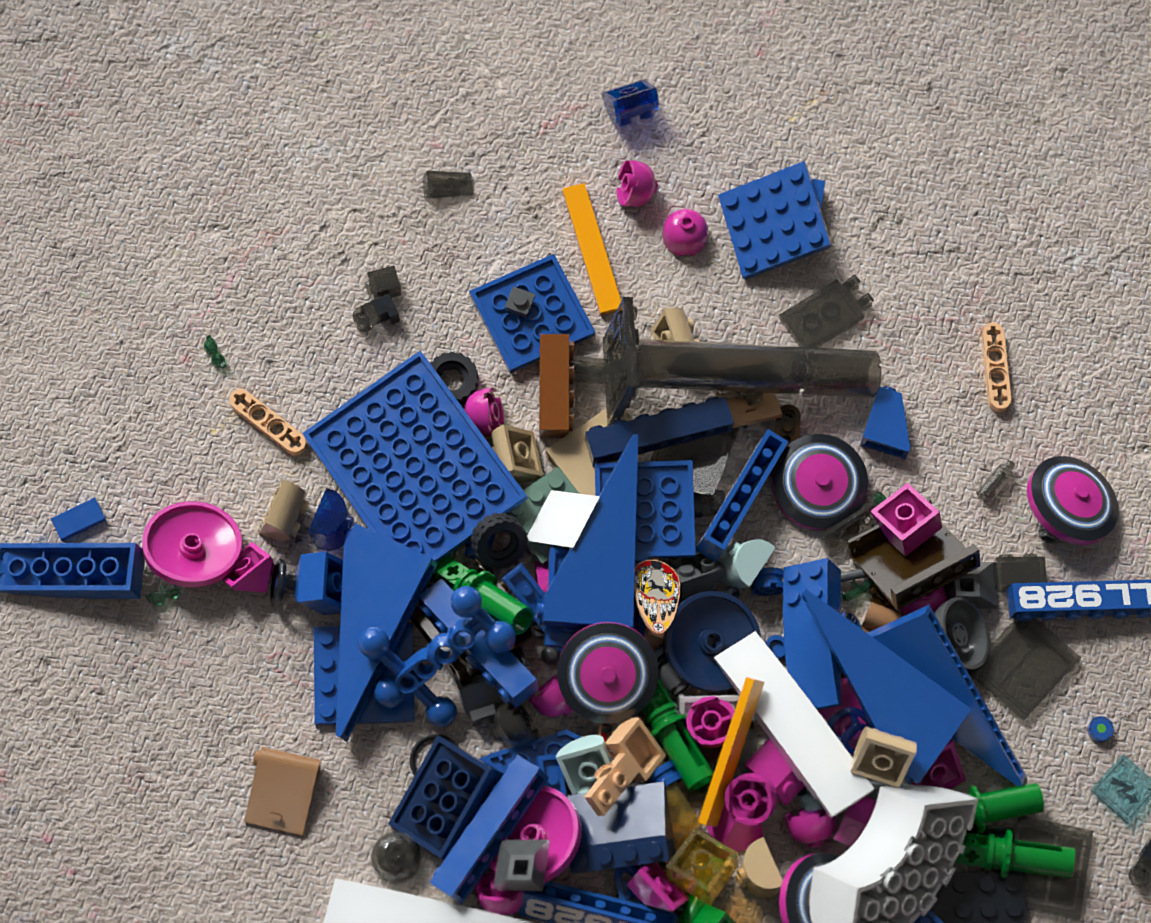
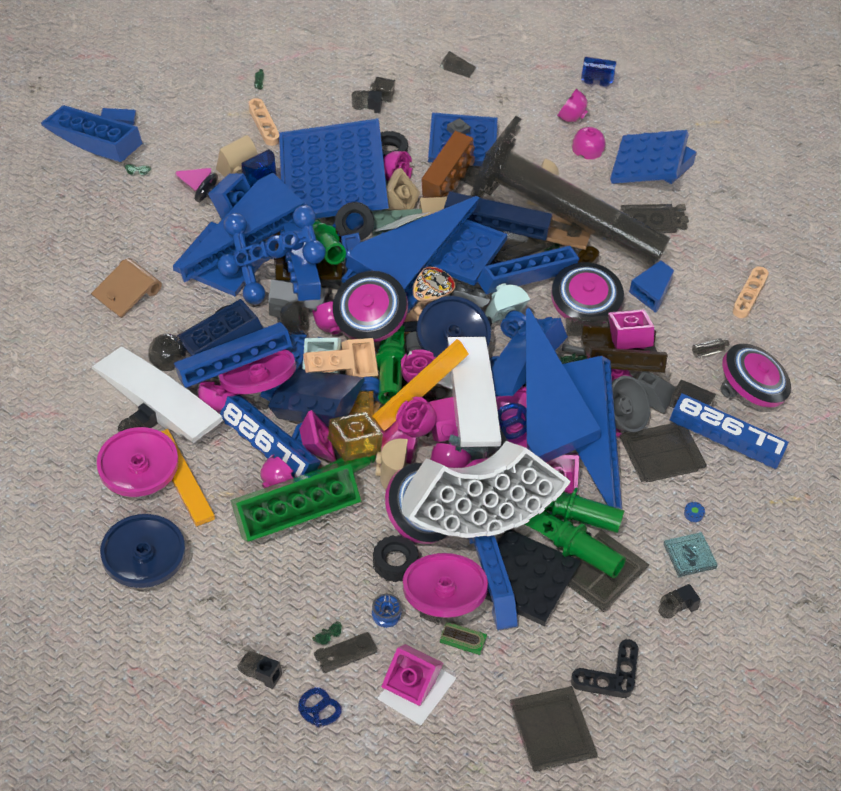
camera: 30 degrees right, 20 degrees down
dark pink dish [142,501,242,587] -> none
dark grey slope [493,840,550,891] -> none
light orange tile [562,183,623,316] -> none
tan brick [850,727,917,788] -> none

